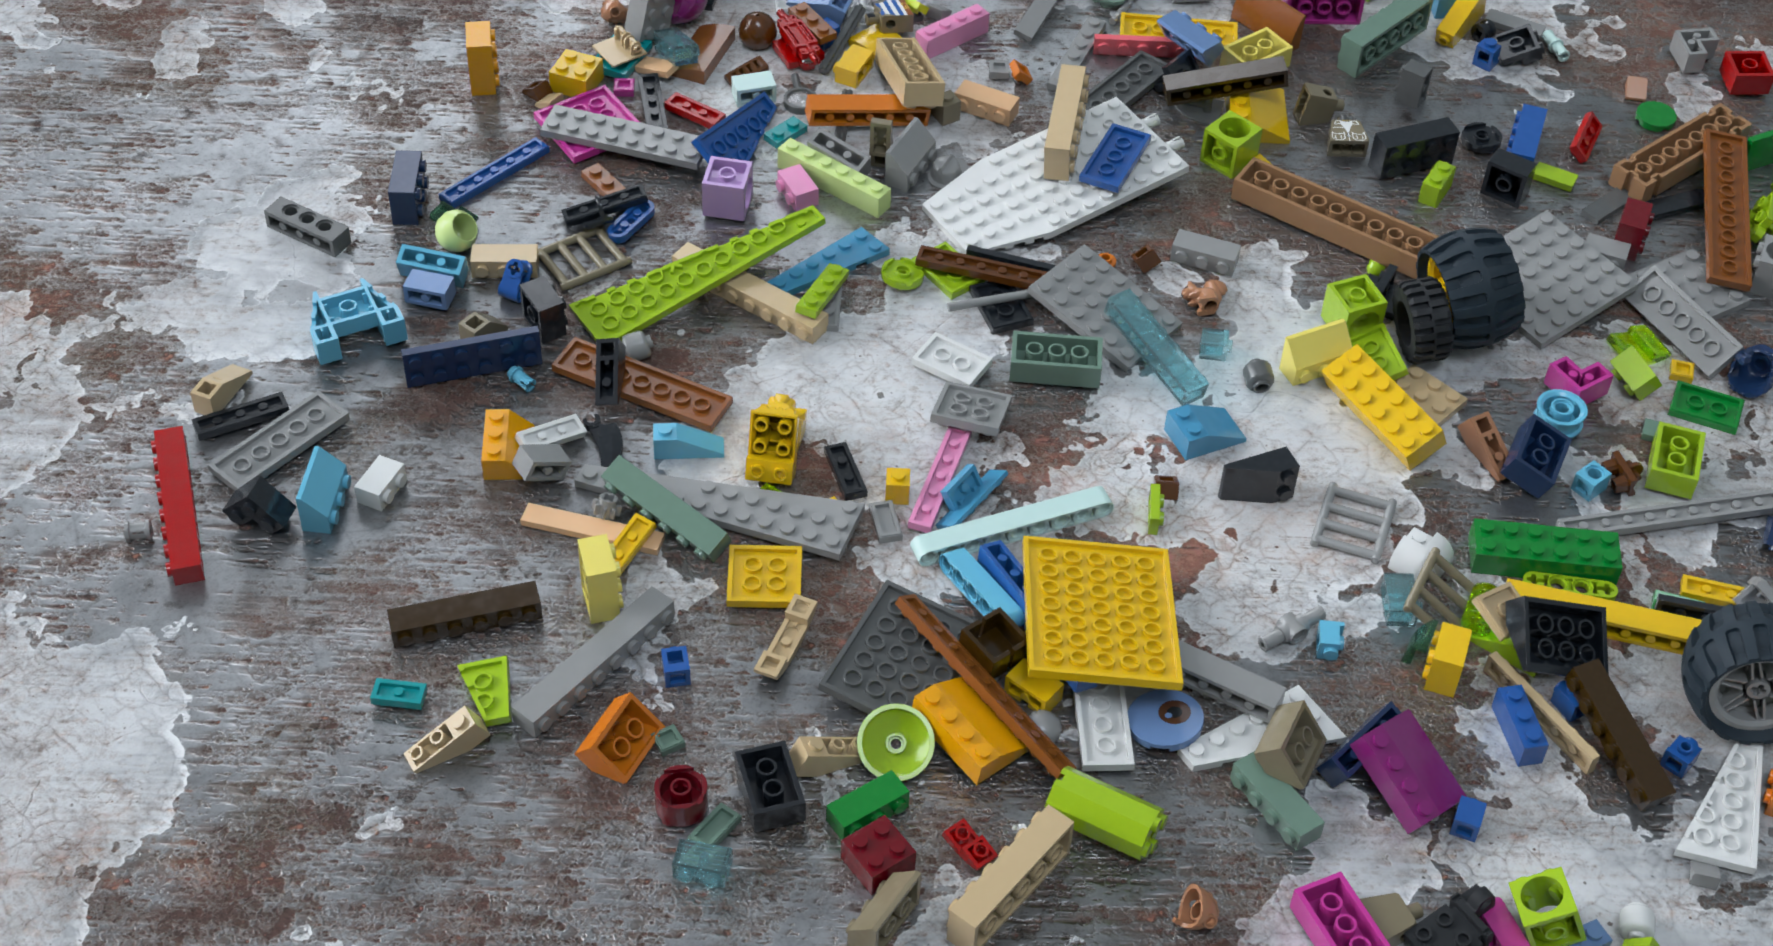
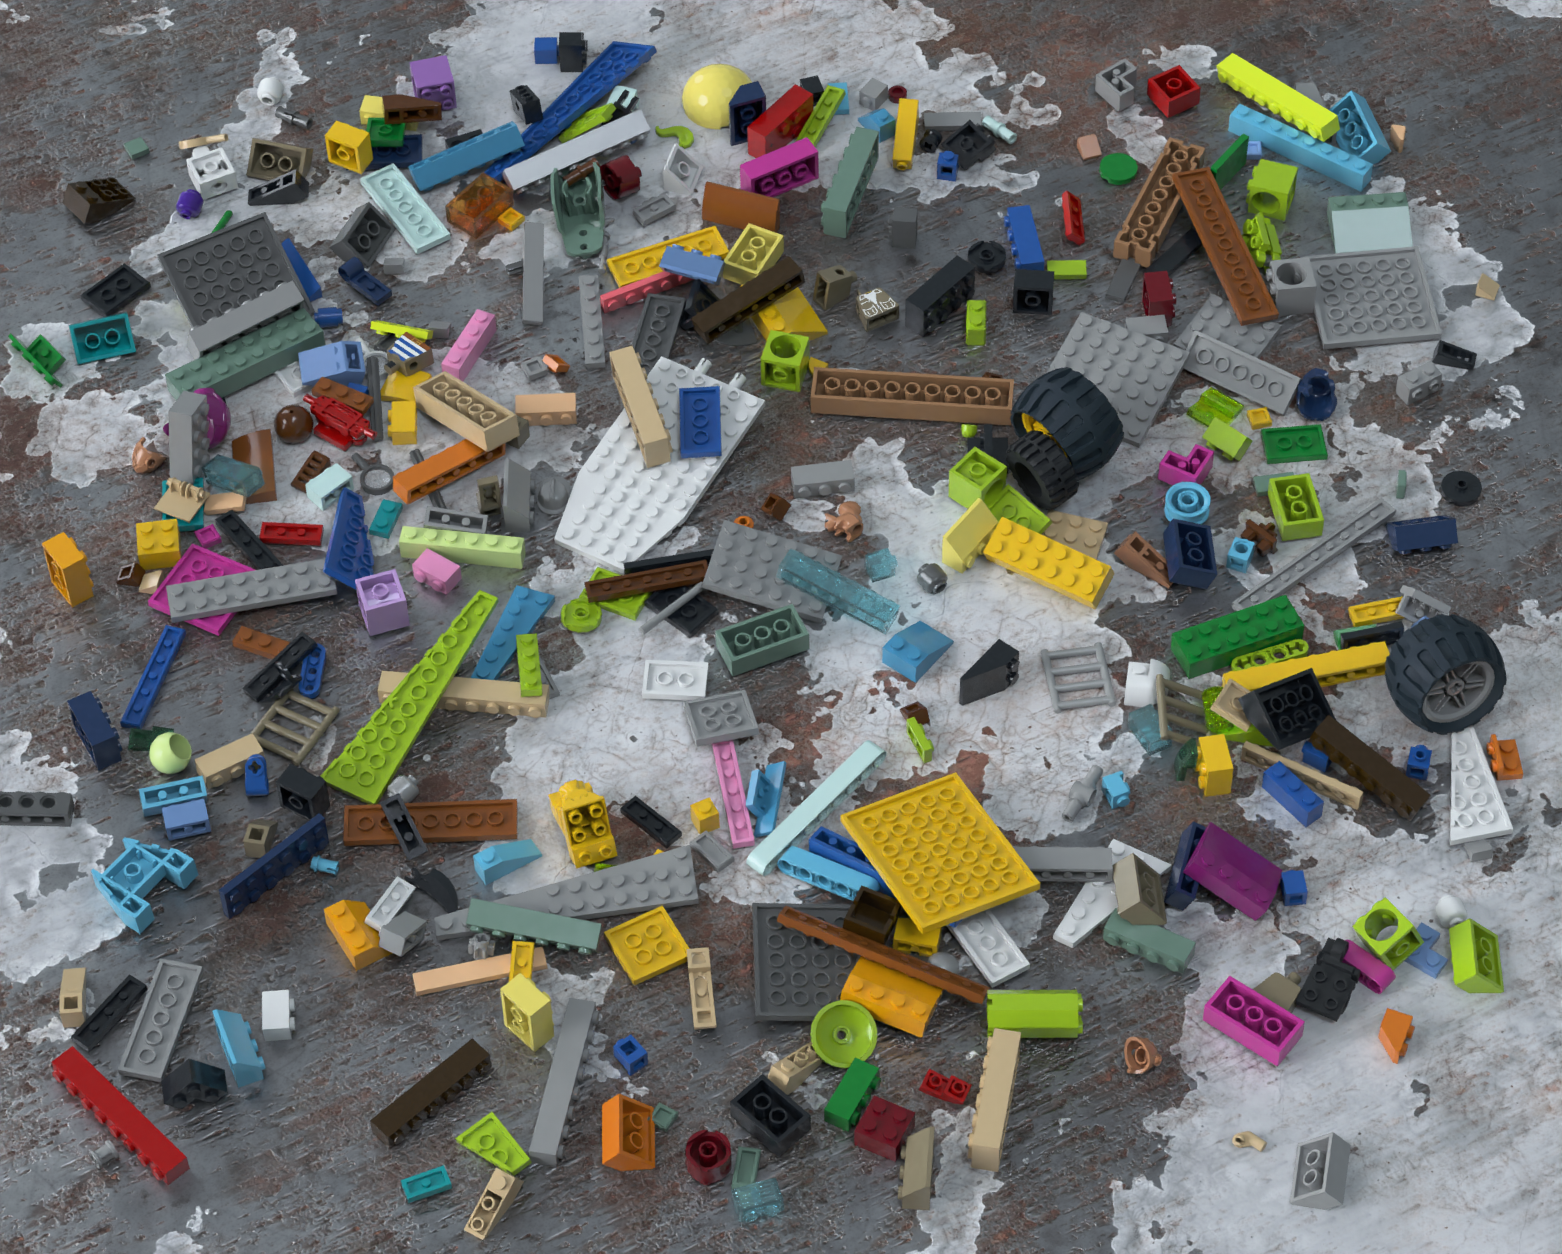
camera: 25 degrees left, 5 degrees up
medium blue tile [1128,689,1204,751] -> none

